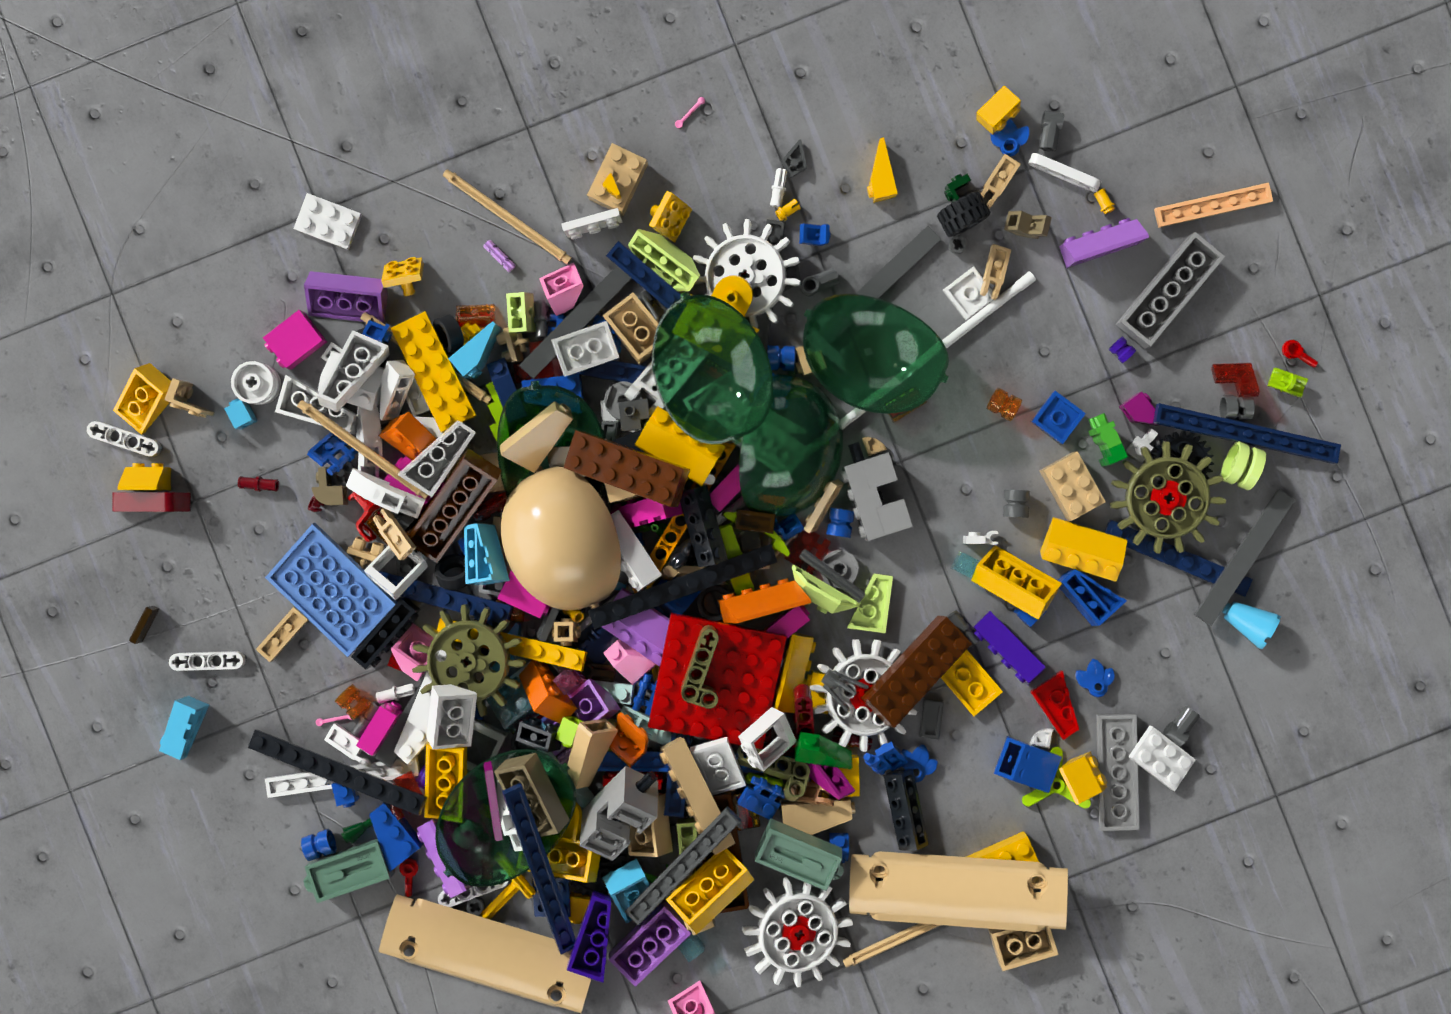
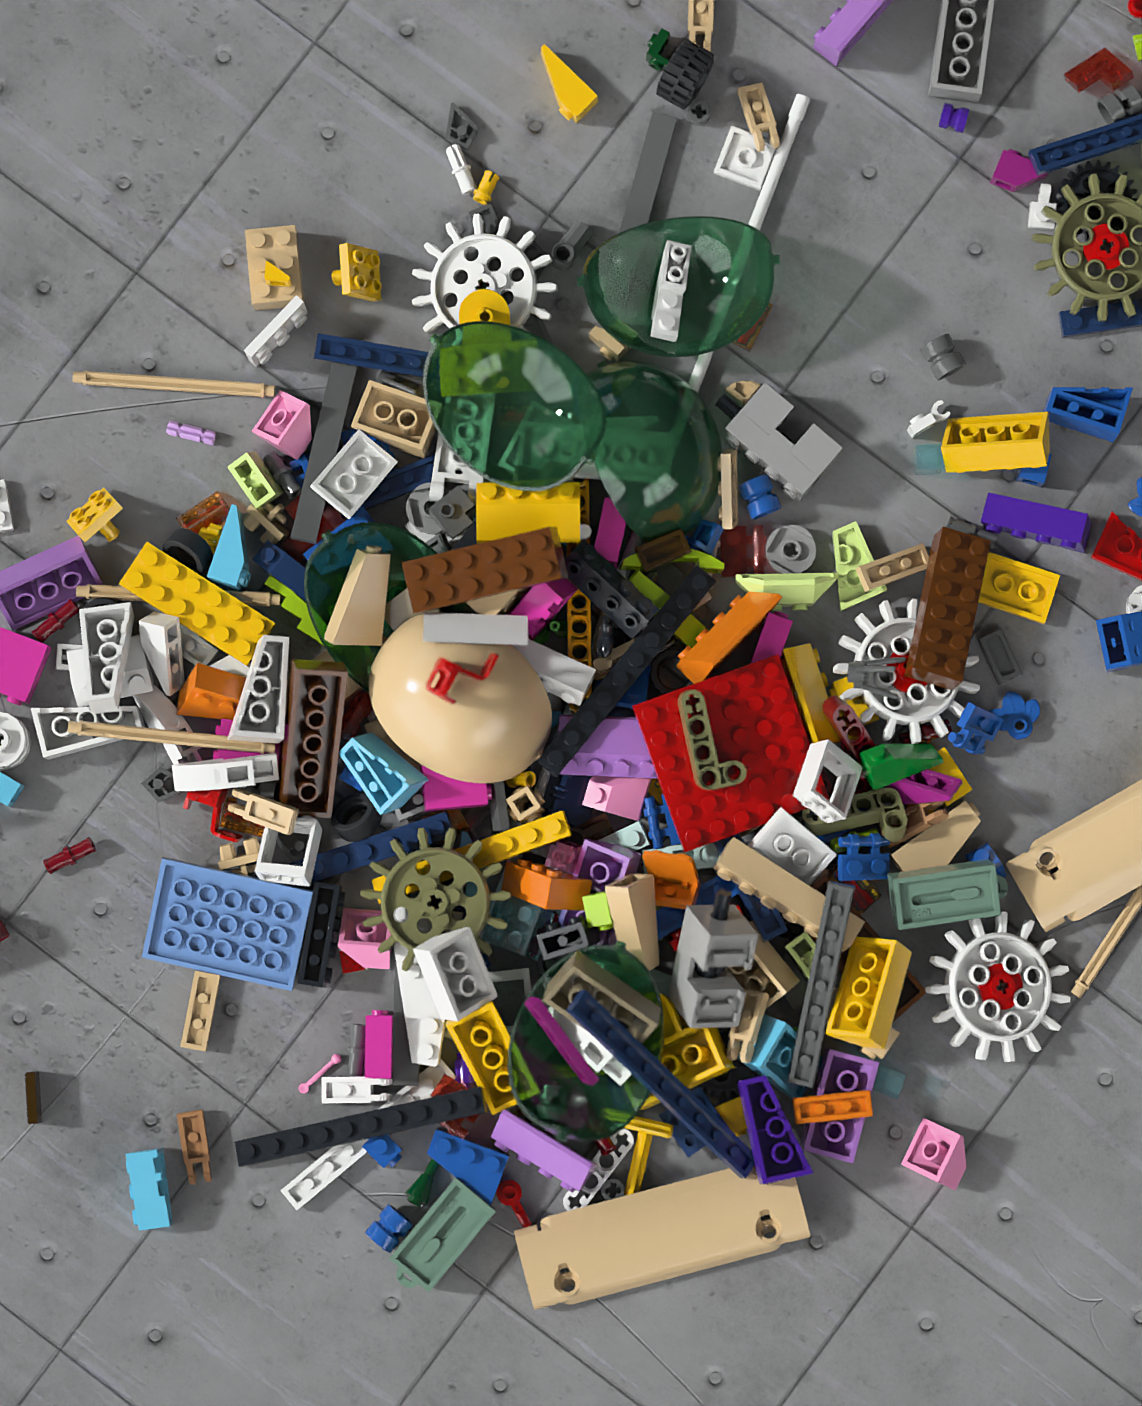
camera: 35 degrees left, 5 degrees down
white beam [169,651,246,671] -> none
blue plate [307,432,358,475] -> none
dark red hinge [308,496,324,513] -> none
dark tan brick [311,467,348,505] -> none
clear orange wheel [335,684,372,721] -> none
blue bracket [362,320,393,344] -> none
white axle [376,683,415,704] -> none
yellowish green wedge [628,229,700,291] -> none
bright pink hinge [675,97,705,129] -> none
blue wheel [767,345,795,371] -> none
blue bracket [799,223,831,246] -> none
dark grey axle [799,549,865,601] -> none
black brick [883,769,929,851] -> none
clear orange wheel [986,387,1022,422] -> none
dark tan brick [1004,211,1052,239] -> none
blue plate [1031,391,1086,445] -> none
tan brick [1039,451,1106,521] -> none
yellow slope [1040,517,1127,582] -> none
bright green hips [1088,413,1128,467] -> none
none -> dark red pin [32,599,80,643]
none -> medium nougat hinge [177,1109,212,1185]
none -> white sticker [423,612,528,645]
none -> red piece [425,653,499,705]
none -> white slope [651,240,691,342]
none -> tan hinge [726,989,769,1063]
none -> orange tile [792,1090,873,1124]
none -> tan plate [856,543,929,592]

